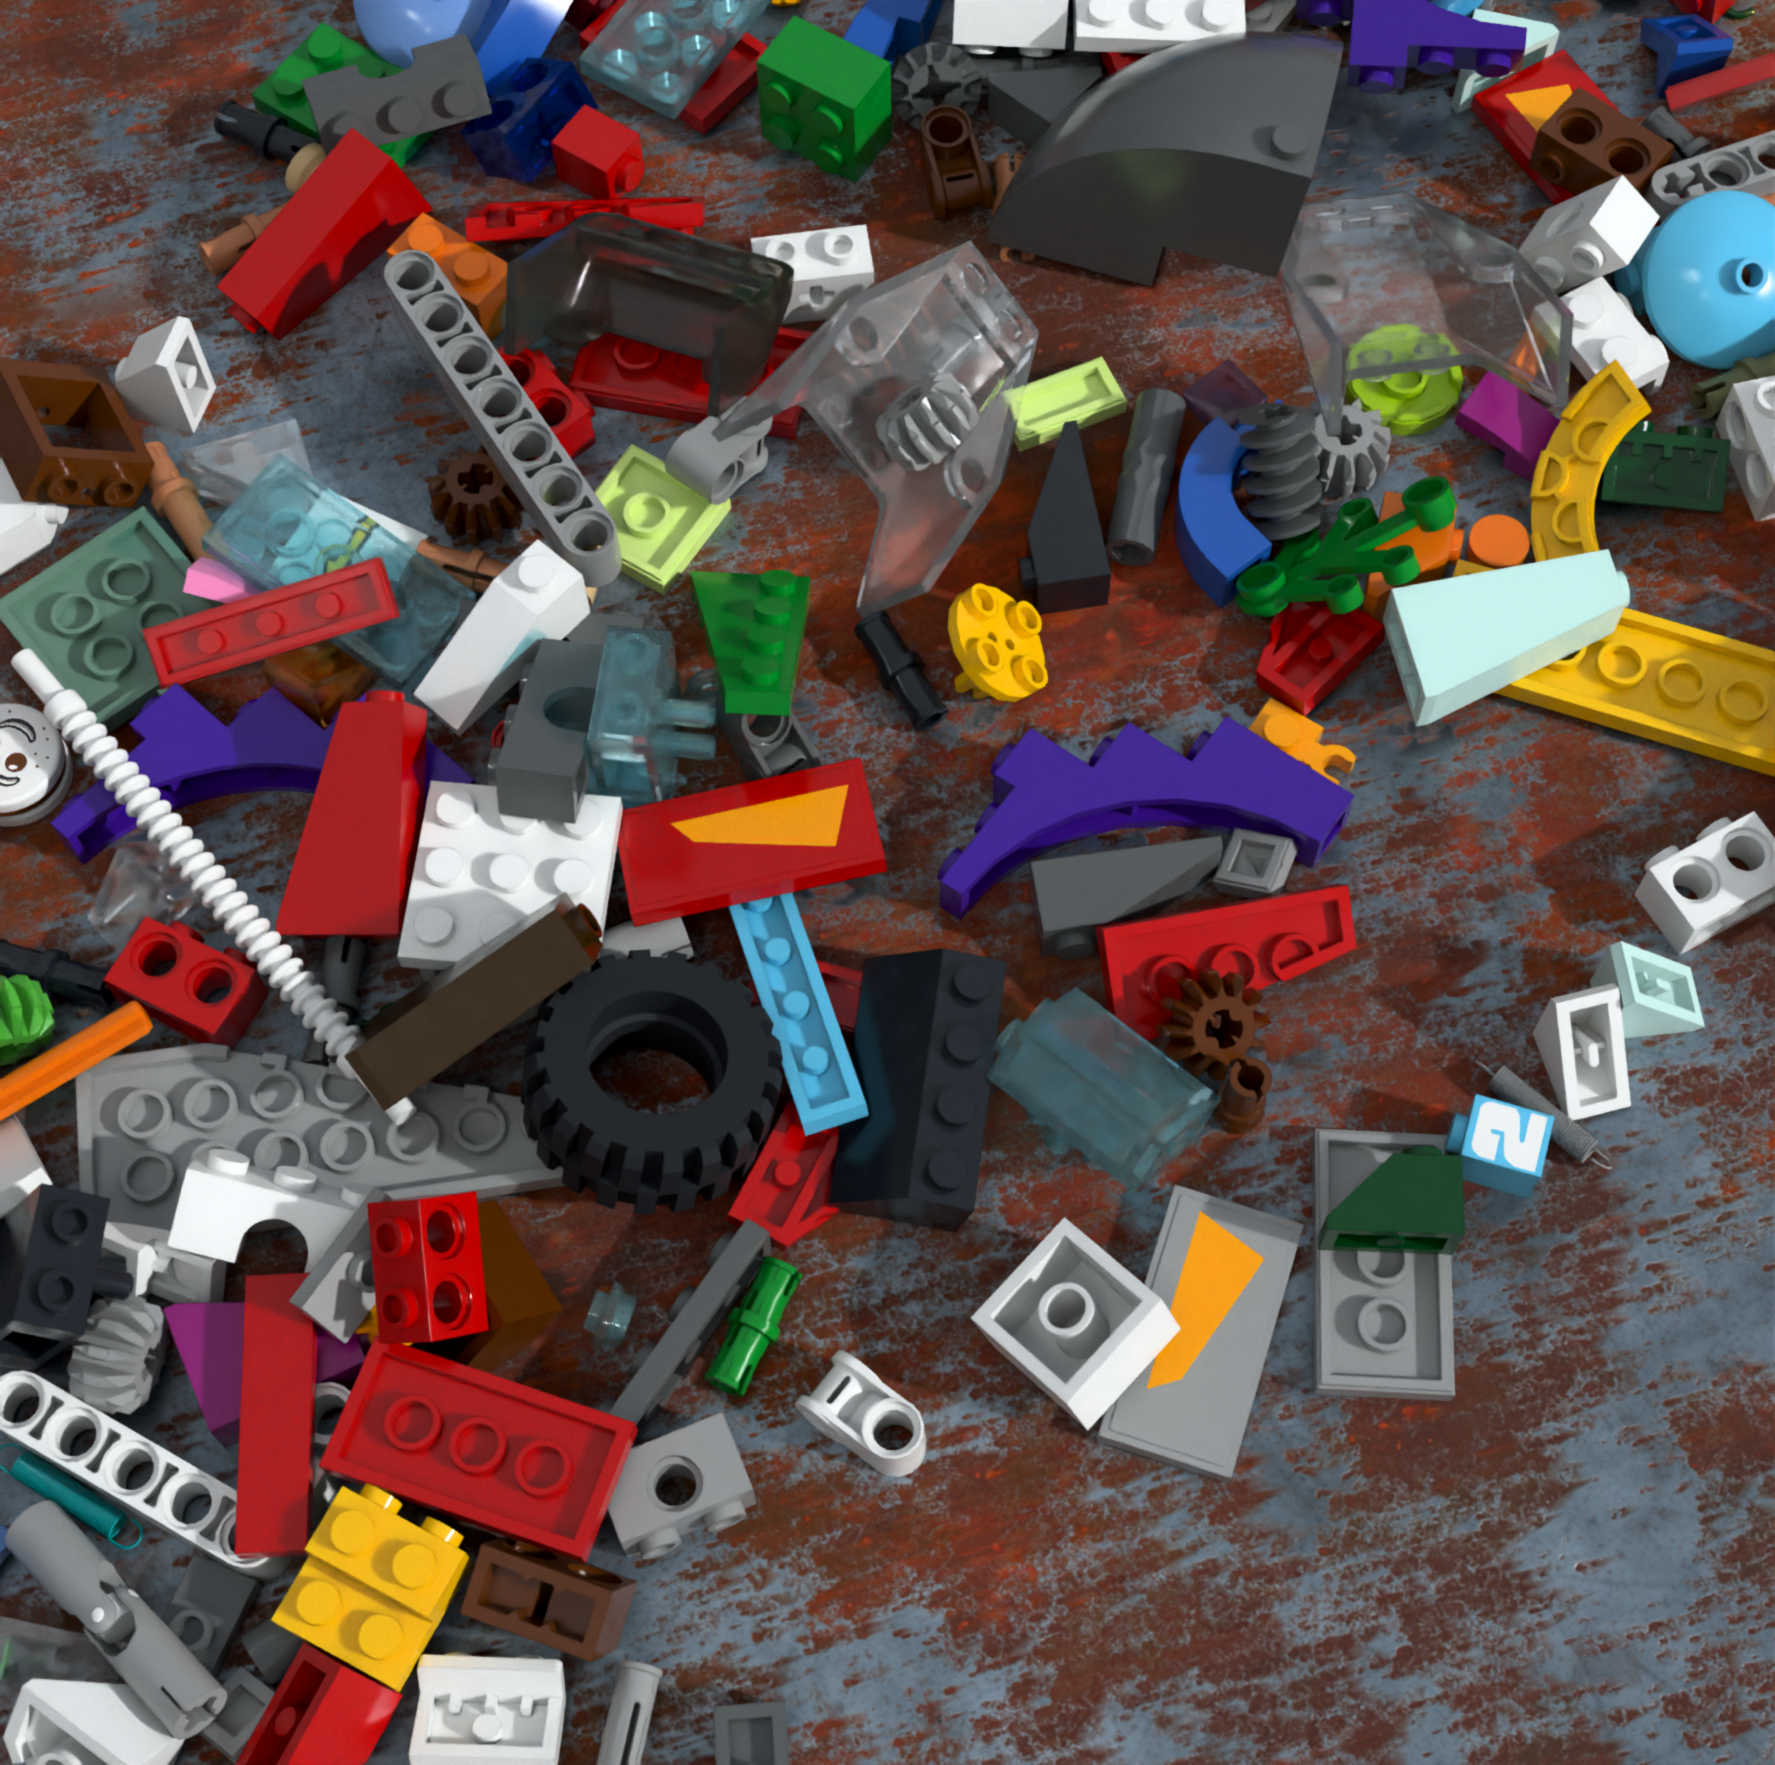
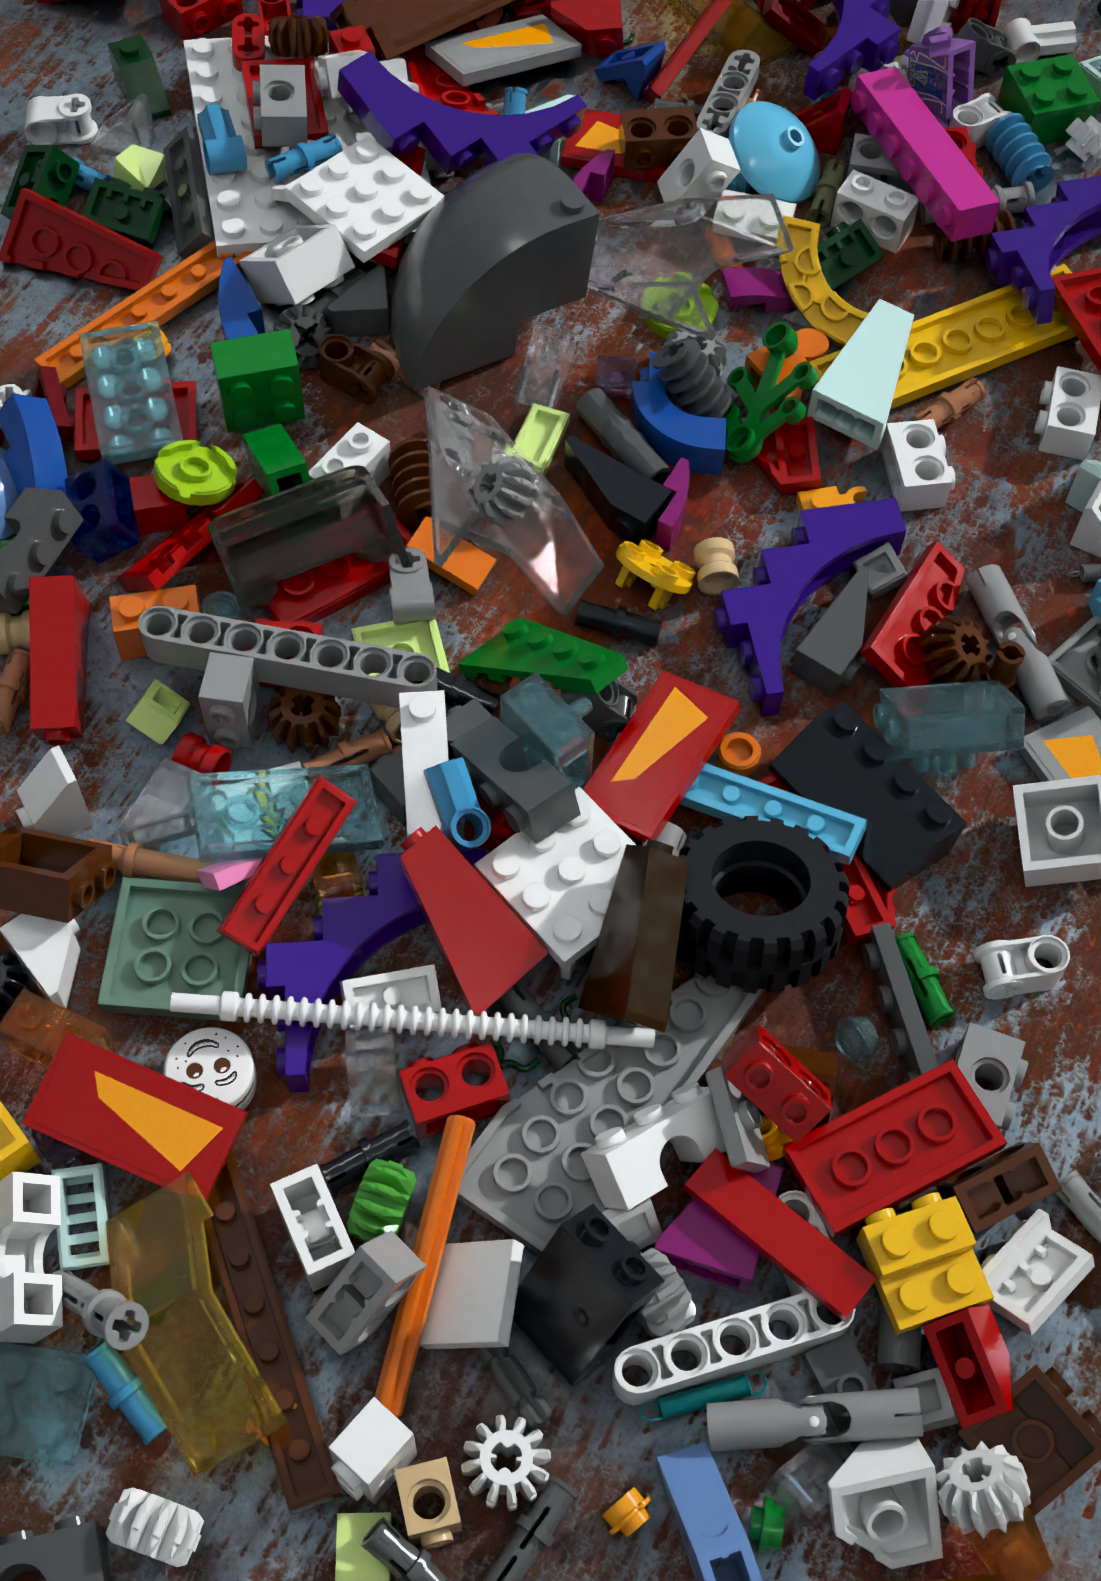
camera: 50 degrees left, 5 degrees down
none -> yellowish green slope [125,679,191,744]
none -> lime tile [153,440,237,506]
none -> red wheel [171,732,233,790]
none -> light grey brick [198,652,263,749]
none -> green slope [242,423,323,547]
none -> white plate [339,964,442,1028]
none -> orange tile [405,516,497,596]
none -> black pin [411,667,500,715]
none -> dark azure piece [423,757,491,852]
none -> dark green piece [492,1036,540,1072]
none -> clear slope [514,324,582,409]
none -> magenta slope [572,149,615,203]
none -> magenta slope [655,457,690,552]
none -> tan wheel [693,537,739,595]
none -> orange tile [716,732,761,777]
none -> white brick [880,419,955,512]
none -> nougat pin [910,377,986,429]
none -> light grey piece [966,564,1071,722]

